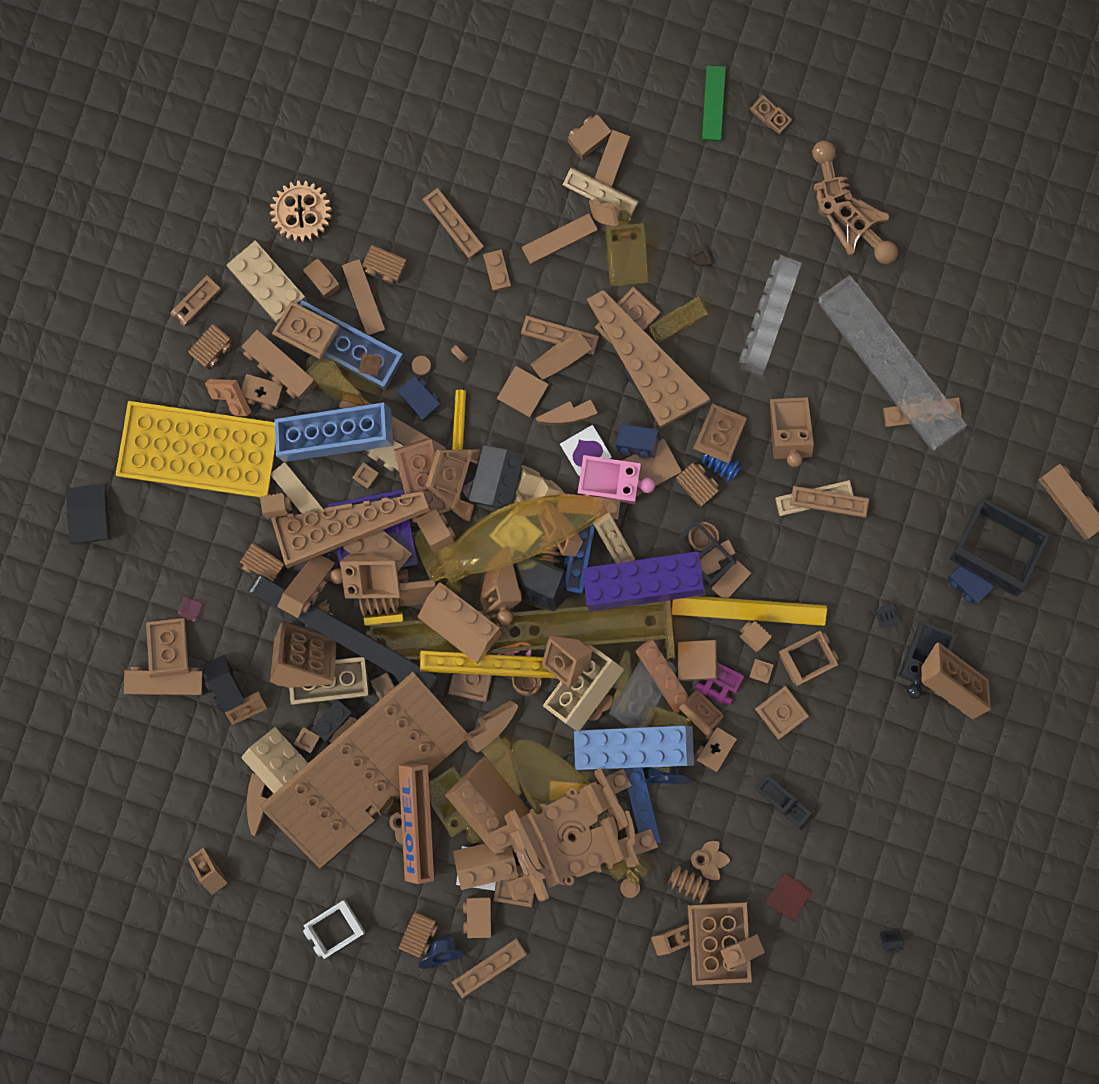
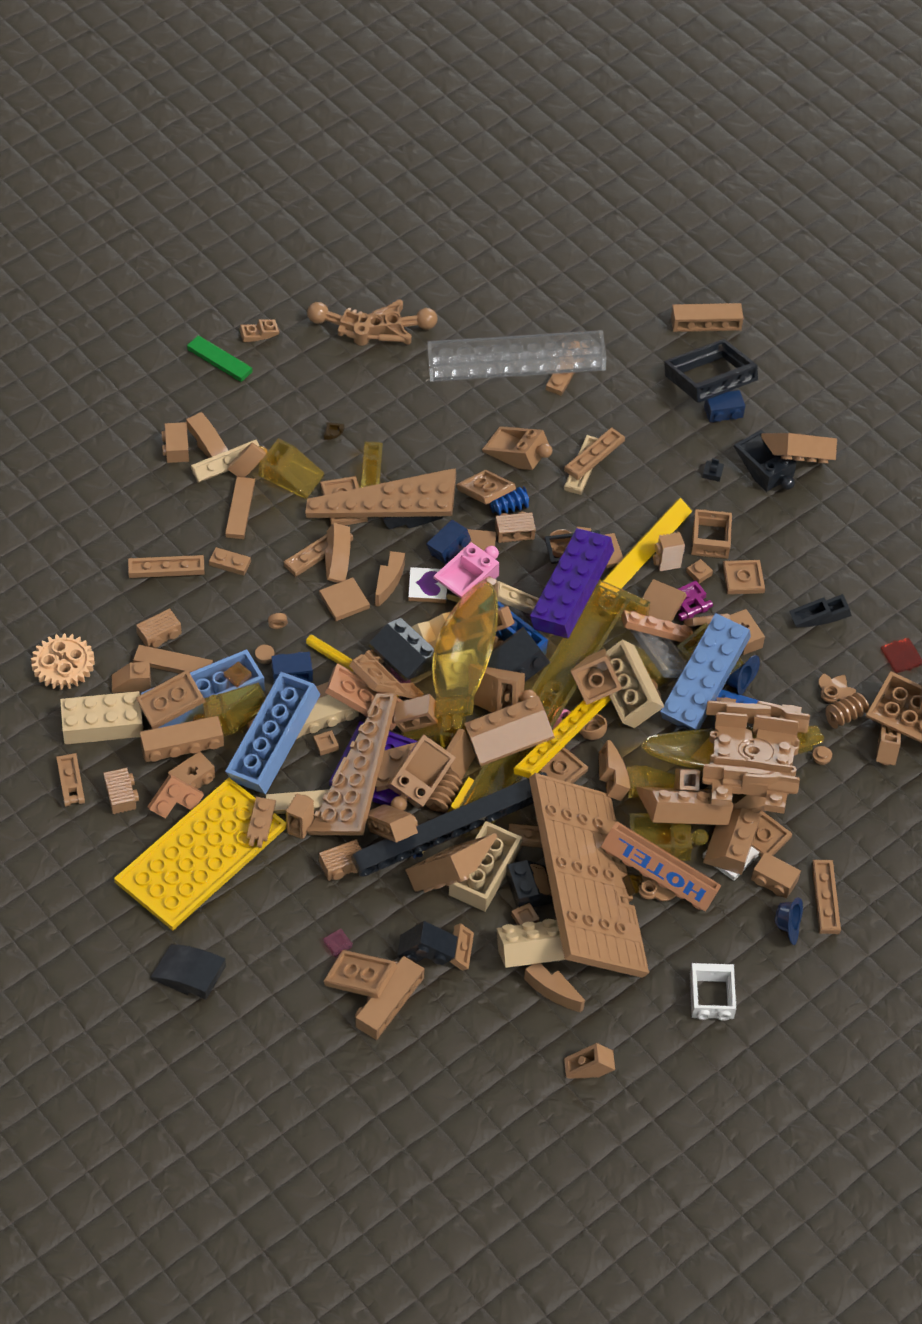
camera: 60 degrees left, 30 degrees down
medium nougat brick [398,911,438,958] -> none
clear brick [739,255,802,376] -> none
none -> medium nougat hinge [247,797,276,848]
none -> medium nougat brick [674,768,700,791]

